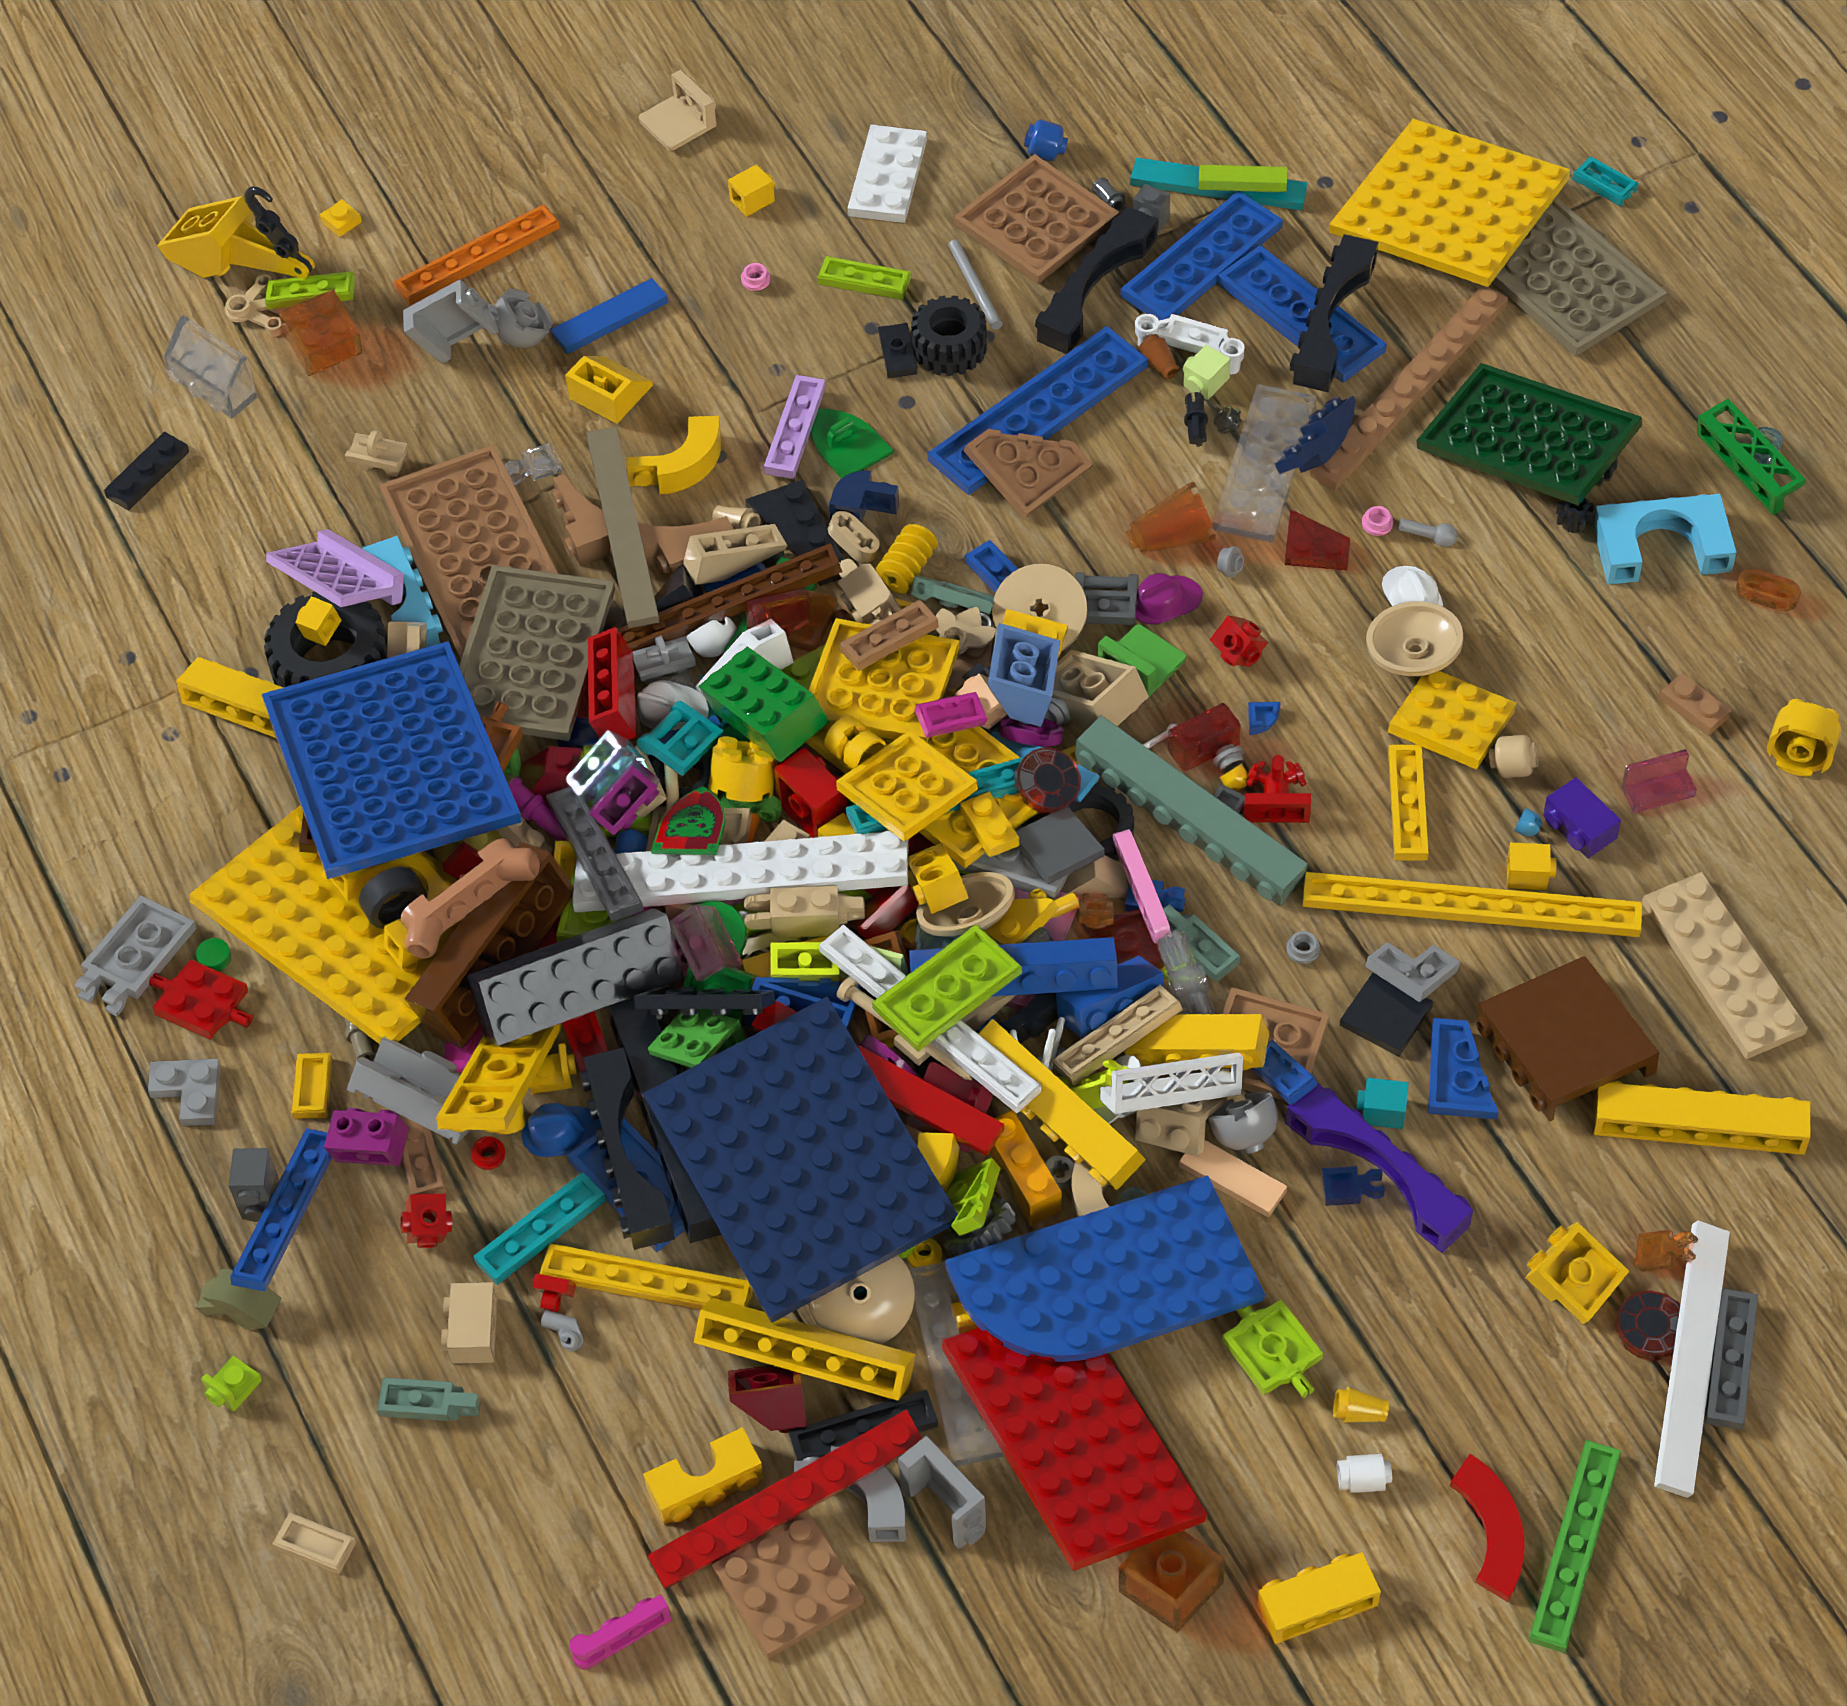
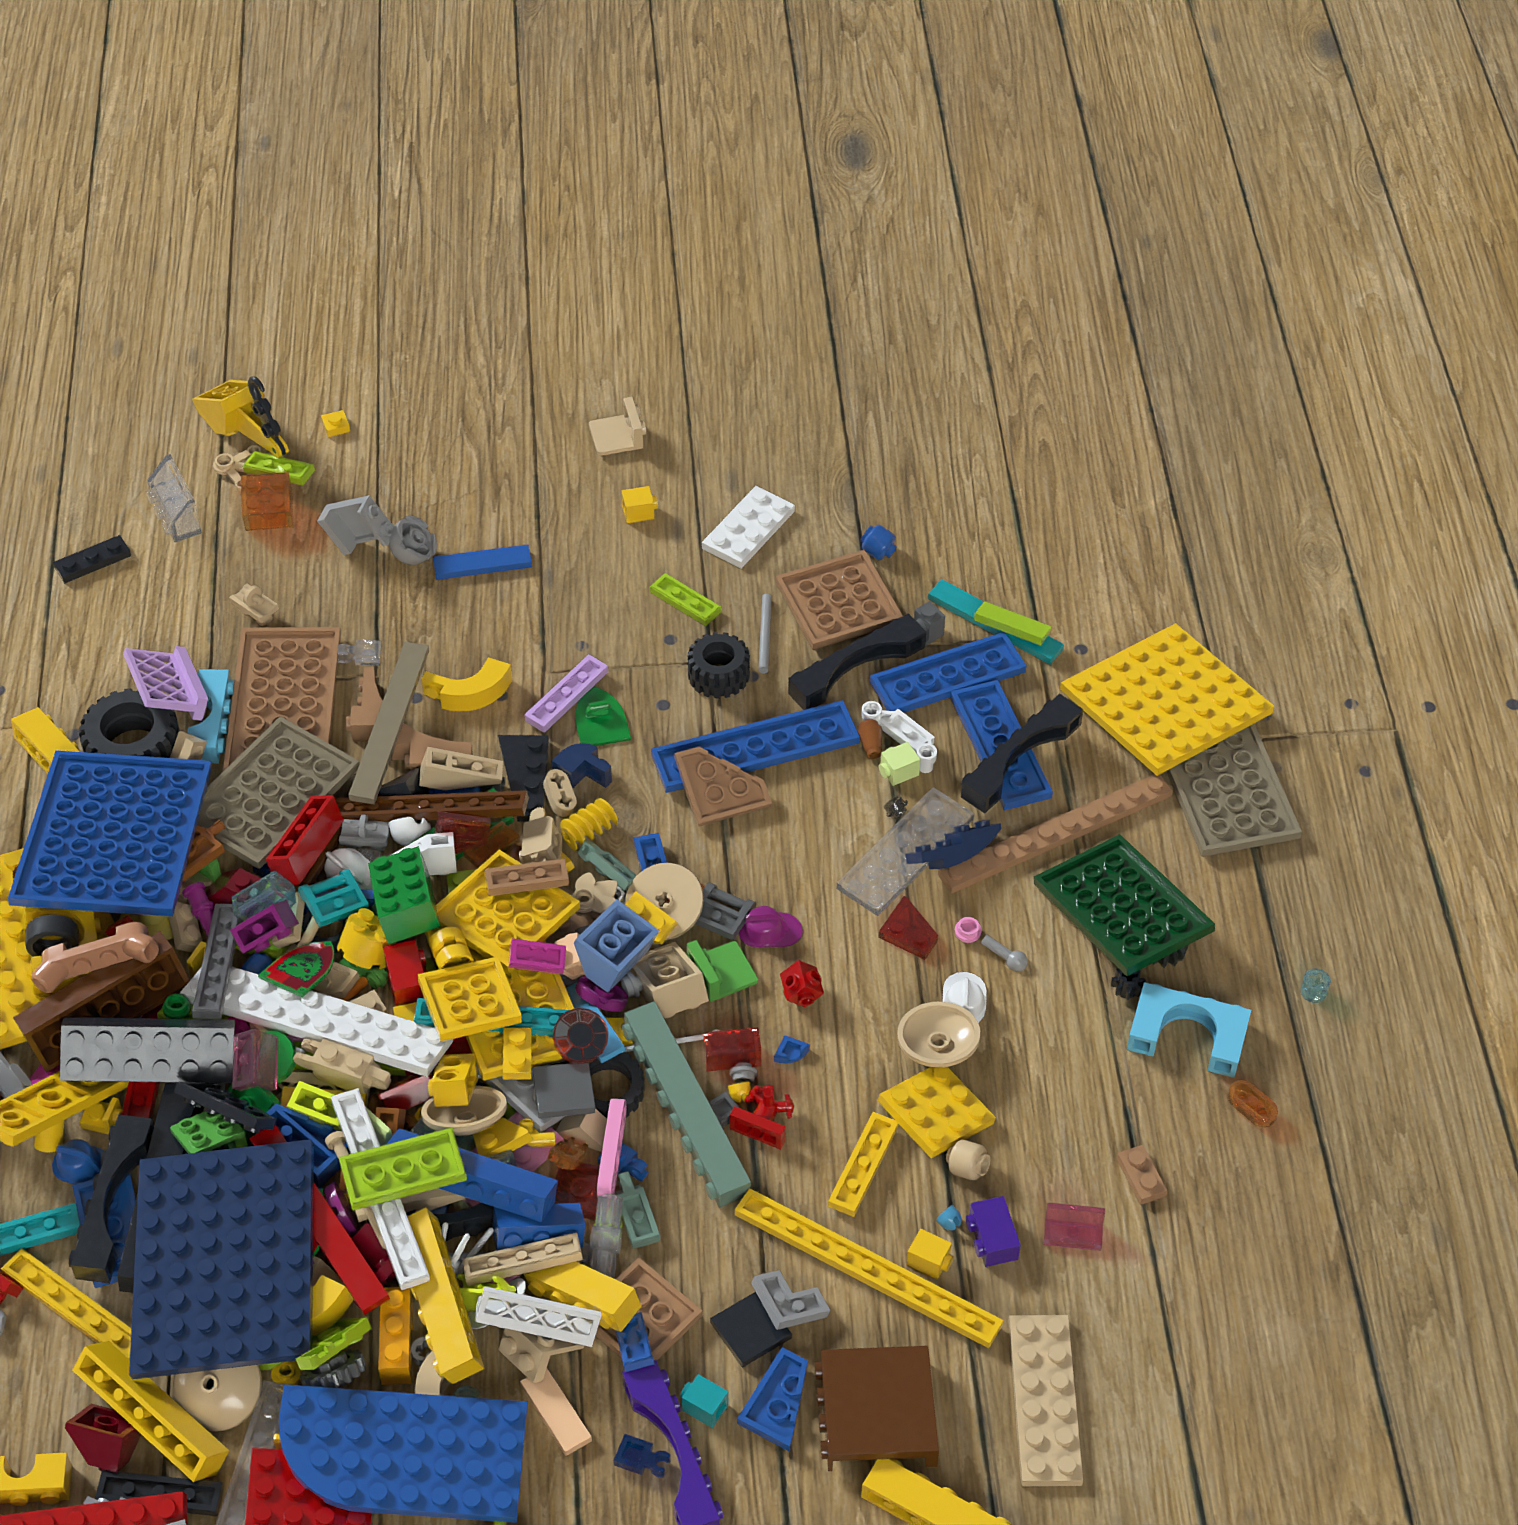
camera: 20 degrees right, 5 degrees down
yellow plate [295,596,341,646] -> none
orange tile [393,204,560,306] -> none
red plate [471,1136,506,1170] -> none
yellow slope [565,356,653,424] -> none
tan cone [712,505,760,530] -> none
bright pink plate [741,263,771,291] -> none
black plate [878,323,917,378] -> none
dark grey pin [1092,177,1126,212] -> none
clear orange cone [1126,481,1217,552] -> none
black axle [1184,392,1208,447] -> none
light grey cylinder [1207,1091,1278,1154] -> none
light grey plate [1217,546,1244,578] -> none
light grey plate [1286,931,1320,964] -> none
teal tile [1572,156,1639,207] -> none
green fence [1697,398,1806,515] -> none
yellow brick [1767,699,1841,777] -> none
none -> green plate [162,994,191,1019]

